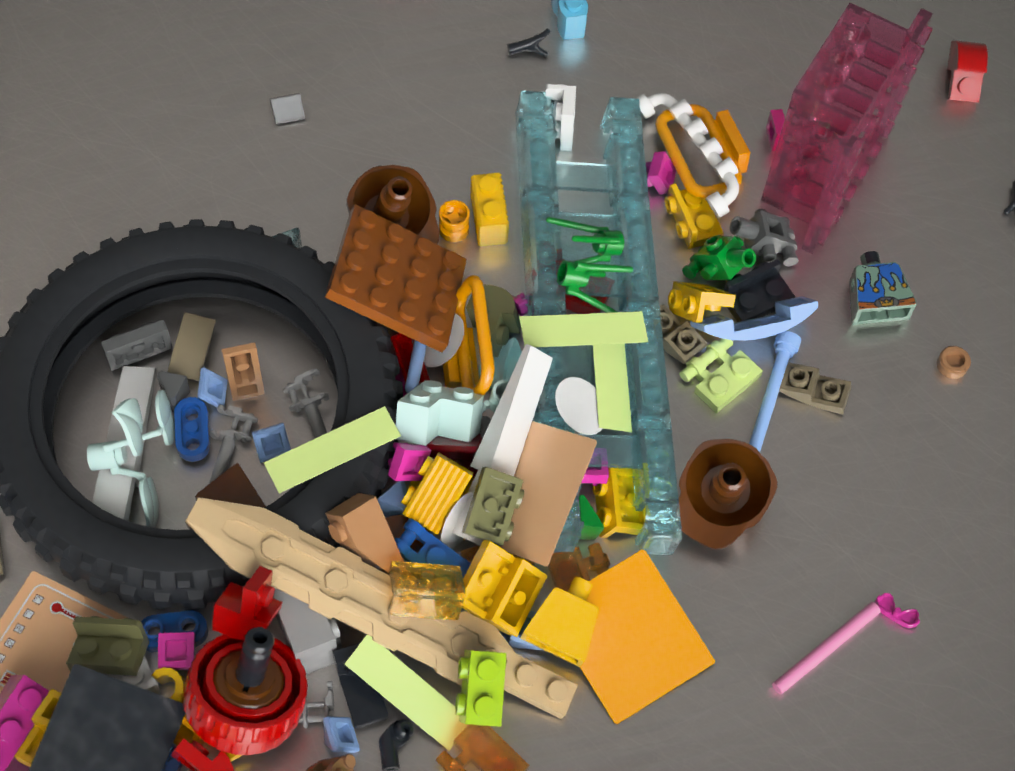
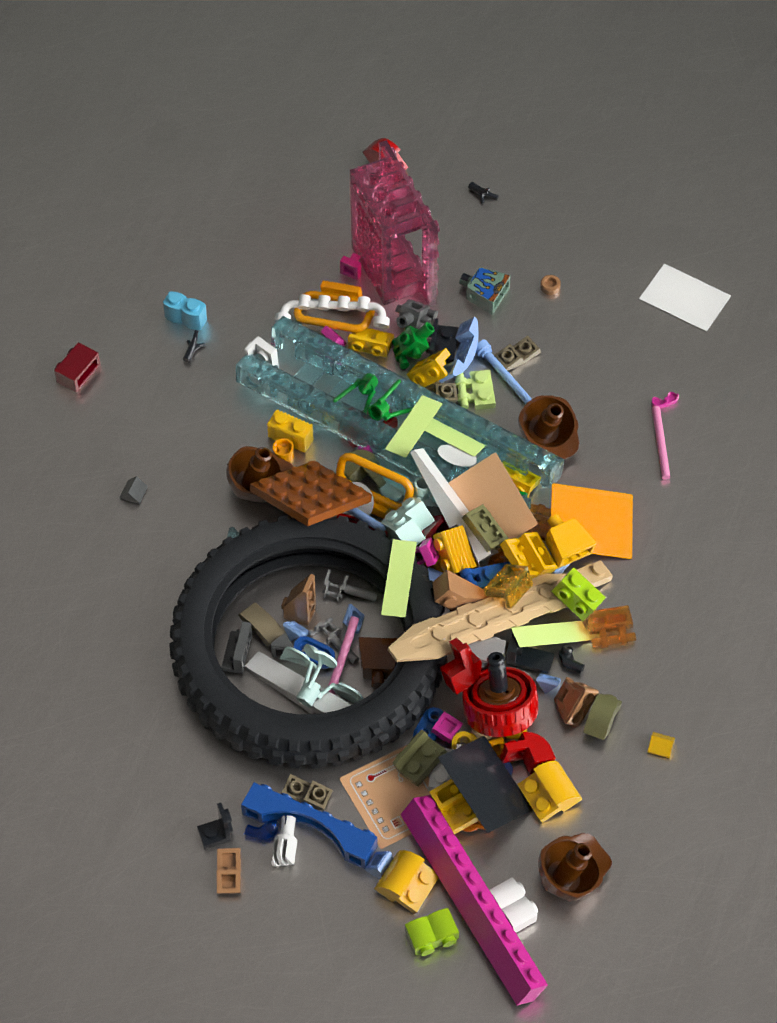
camera: 50 degrees left, 5 degrees down
none -> bright pink bar [328,616,359,695]

